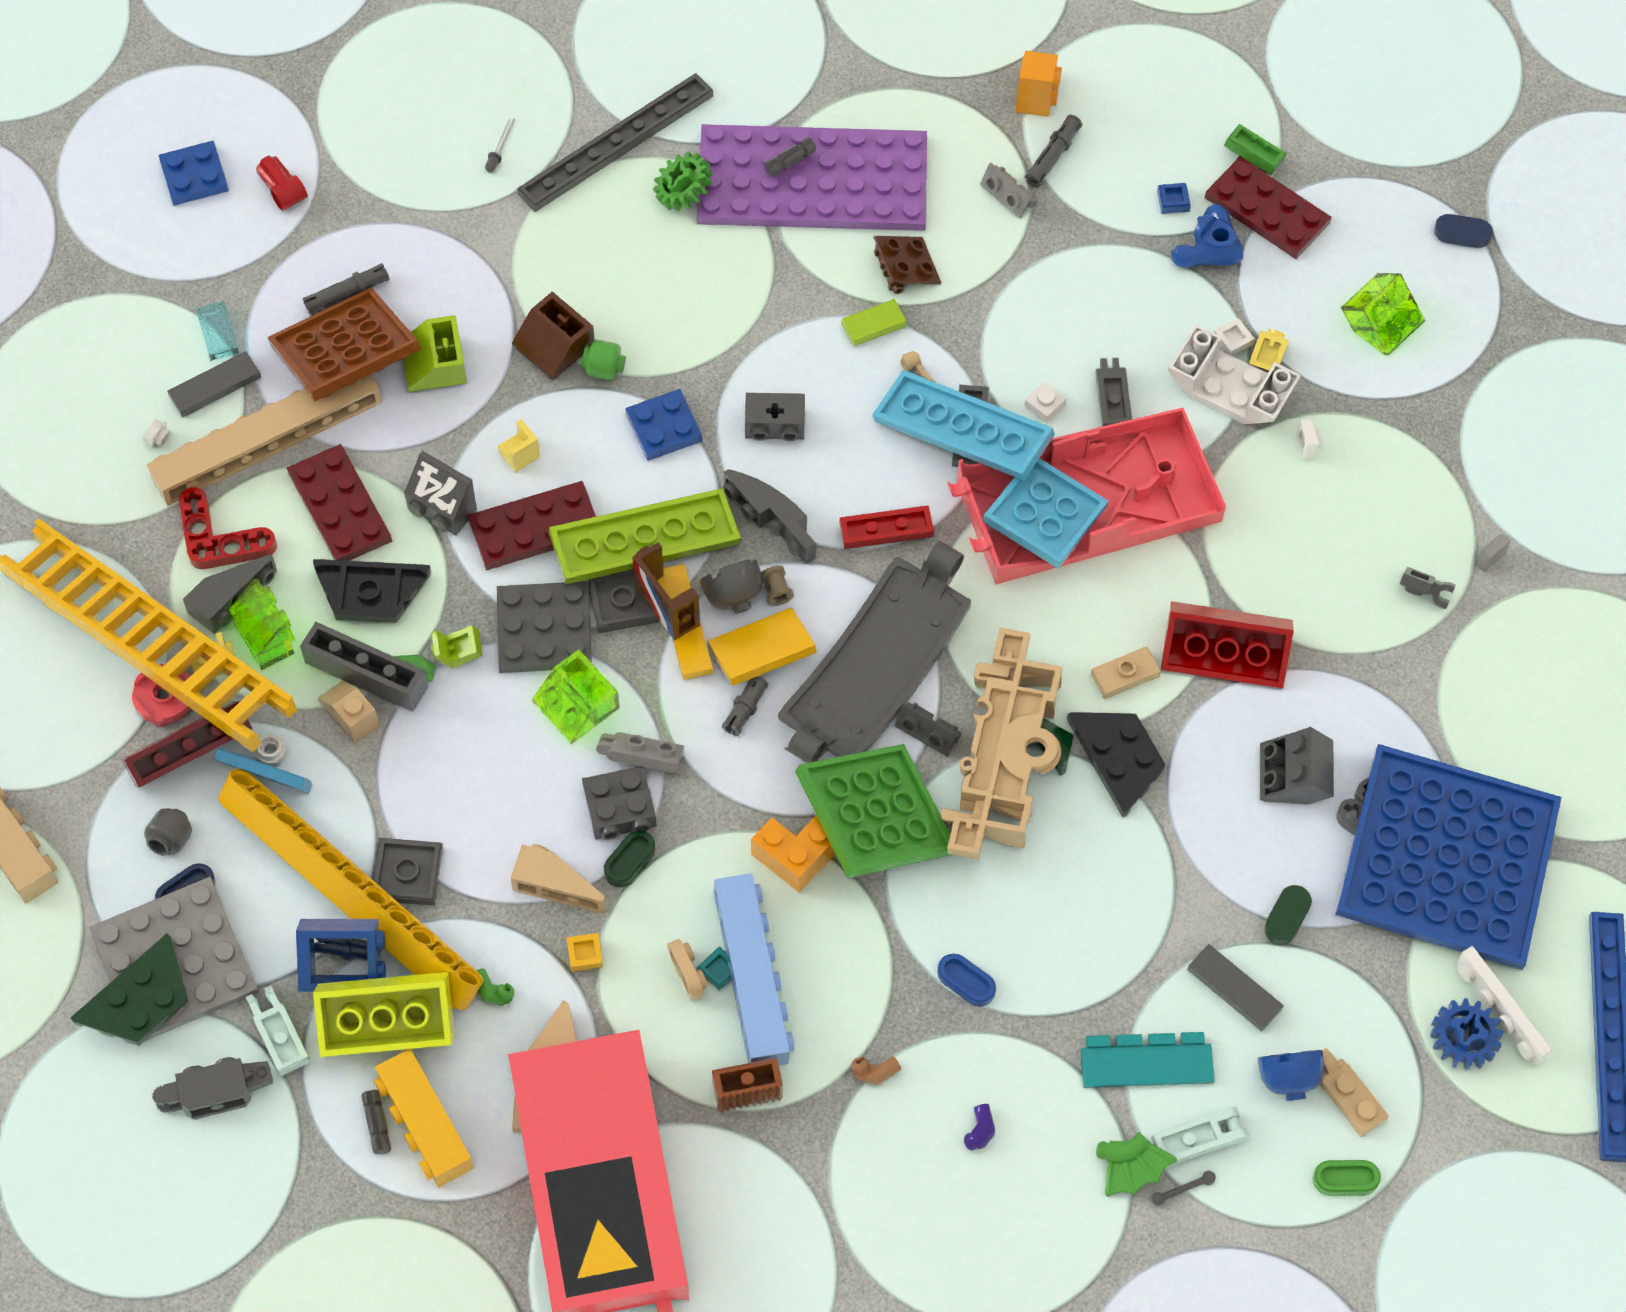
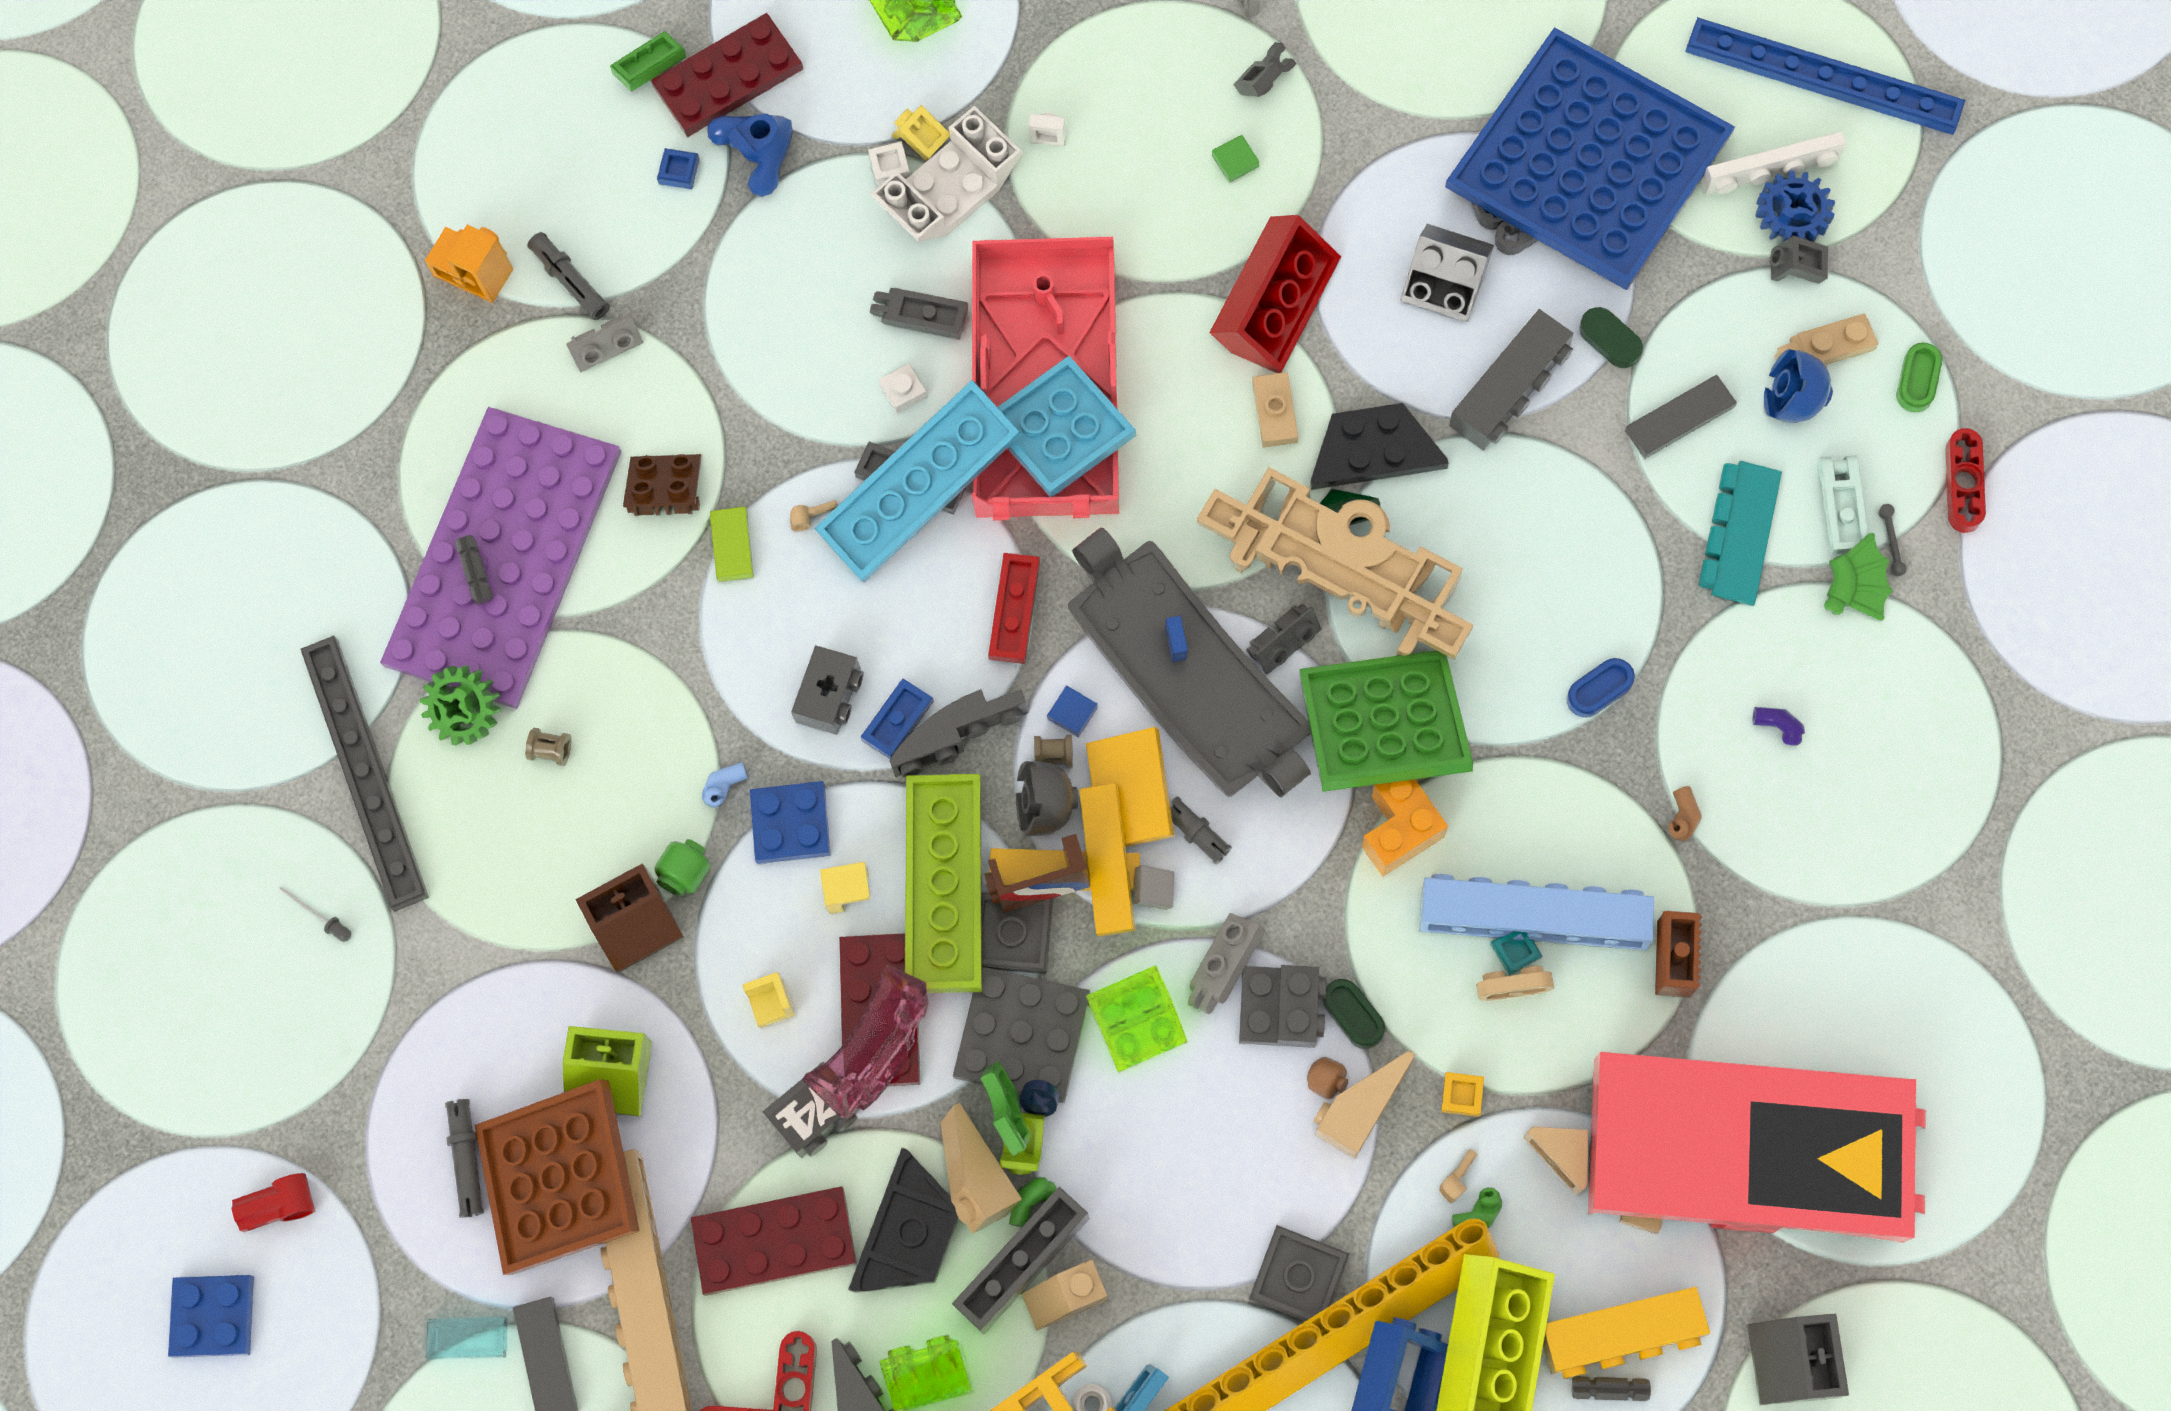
camera: 65 degrees left, 10 degrees up
none -> dark tan bush [525,727,571,766]
none -> light blue arm [702,762,748,808]
none -> clear pink windscreen [802,965,929,1118]
none -> light yellow panel [820,862,870,914]
none -> blue plate [861,678,934,759]
none -> tan slope [940,1103,1022,1234]
none -> bright green tile [980,1061,1031,1156]
none -> dark blue tile [1019,1080,1060,1117]
none -> blue tile [1047,685,1098,738]
none -> yellow tile [1079,783,1136,937]
none -> light grey tile [1133,865,1174,910]
none -> blue tile [1164,615,1188,662]
none -> bright green tile [1212,135,1259,183]
none -> medium nougat piece [1307,1057,1348,1099]
none -> tan hand [1439,1149,1477,1203]
none -> dark grey brick [1449,309,1574,451]
none -> dark grey slope [1747,1313,1849,1405]
none -> dark grey bracket [1770,236,1828,284]
none -> red beam [1945,428,1986,533]

